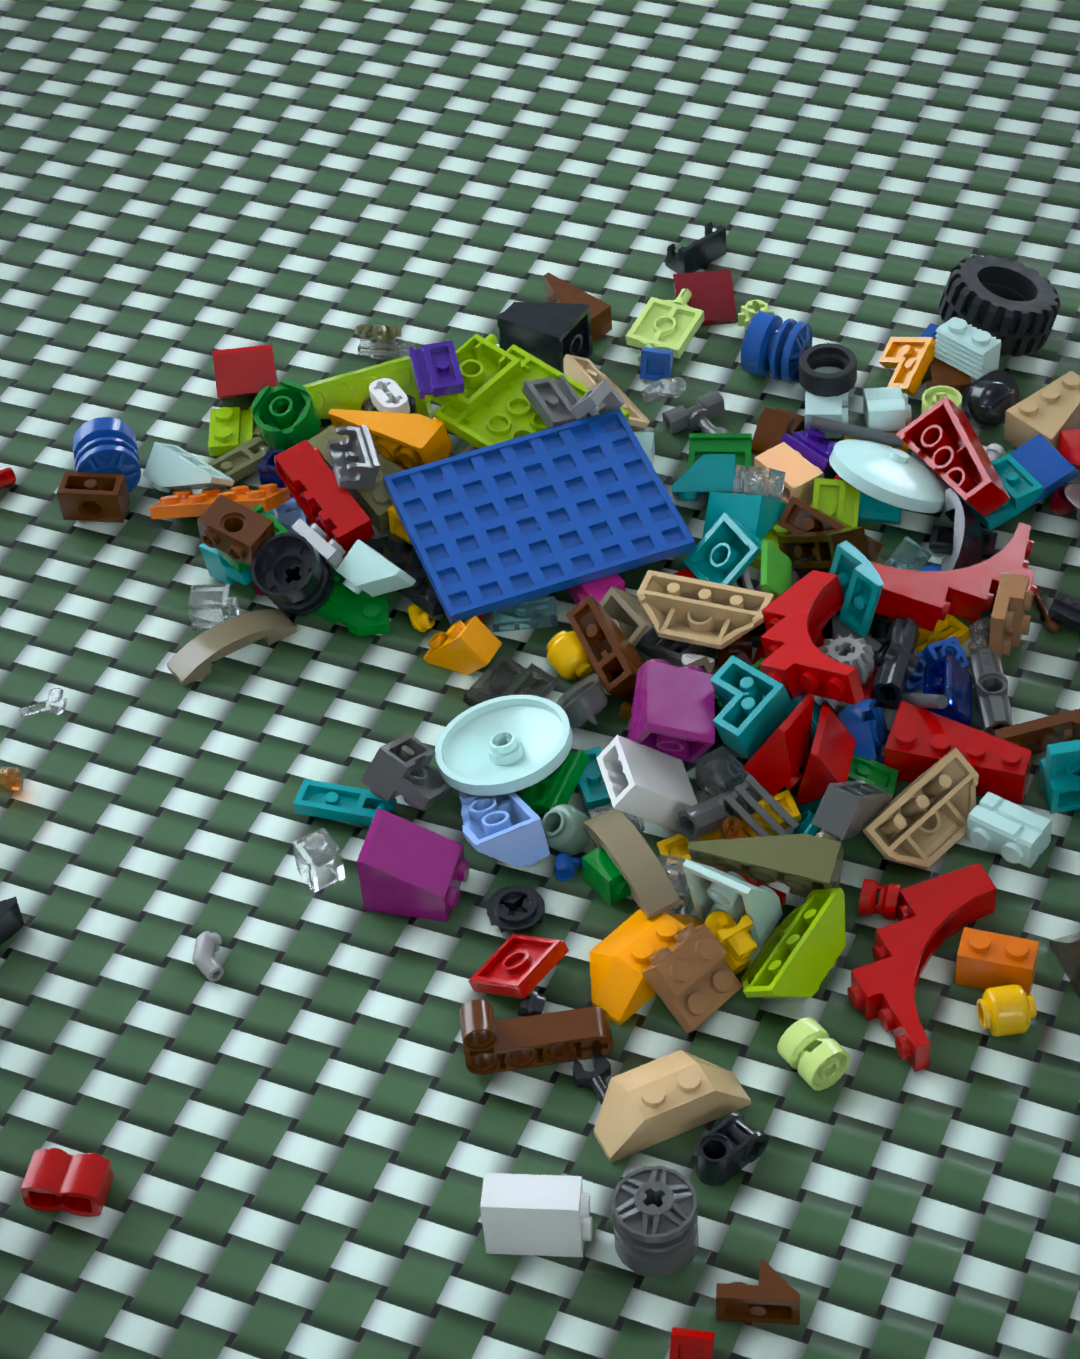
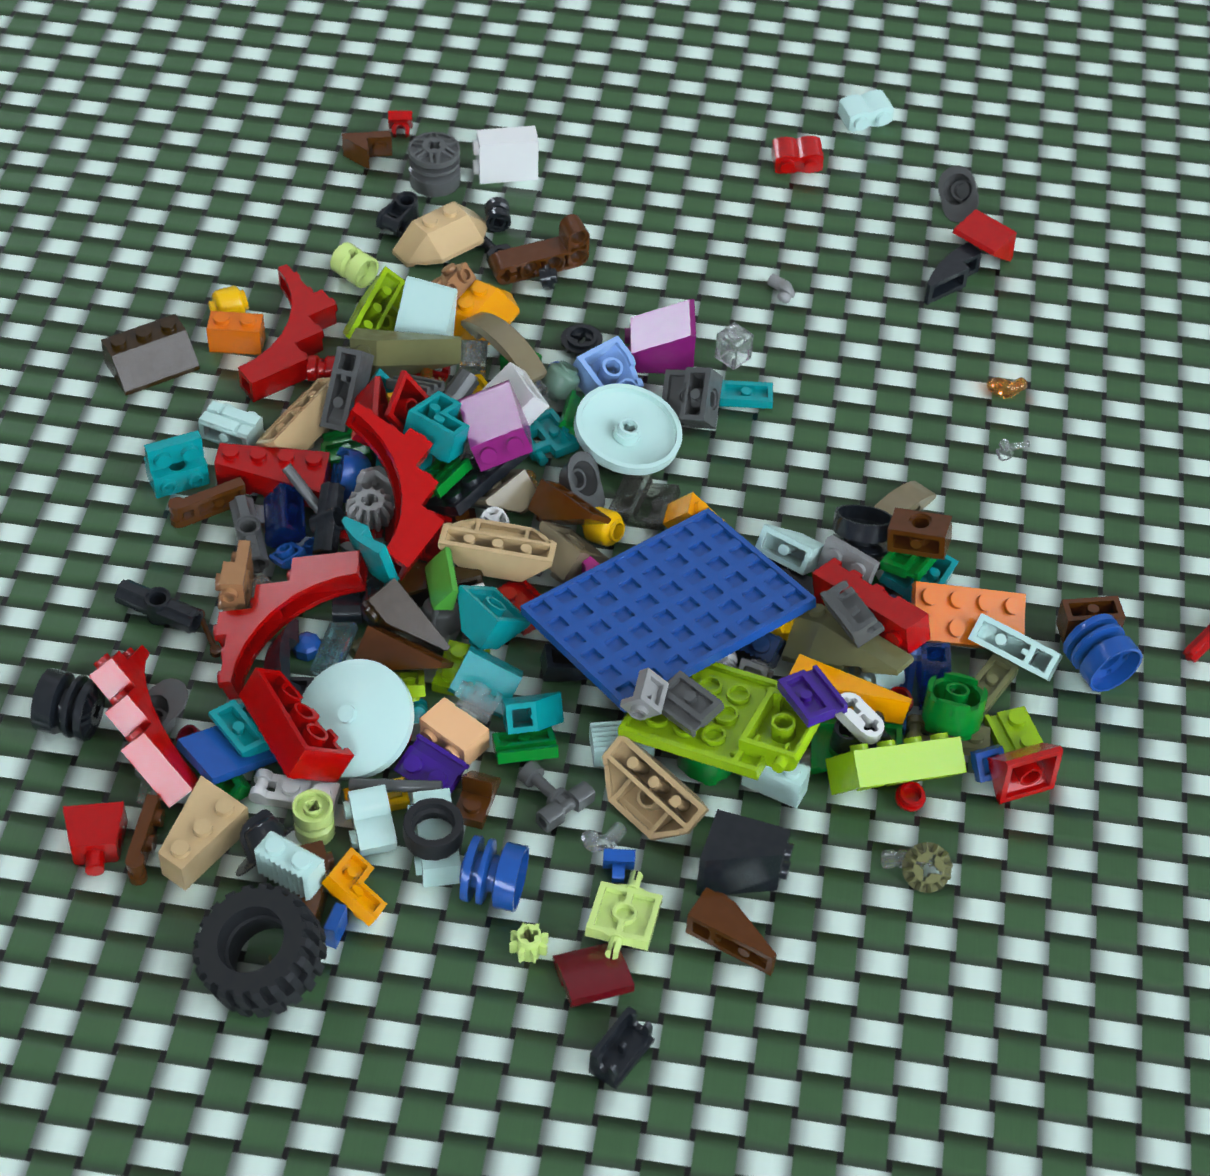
camera: 160 degrees right, 5 degrees up
red plate [468,934,569,999] -> none
none -> black wheel [485,197,511,232]

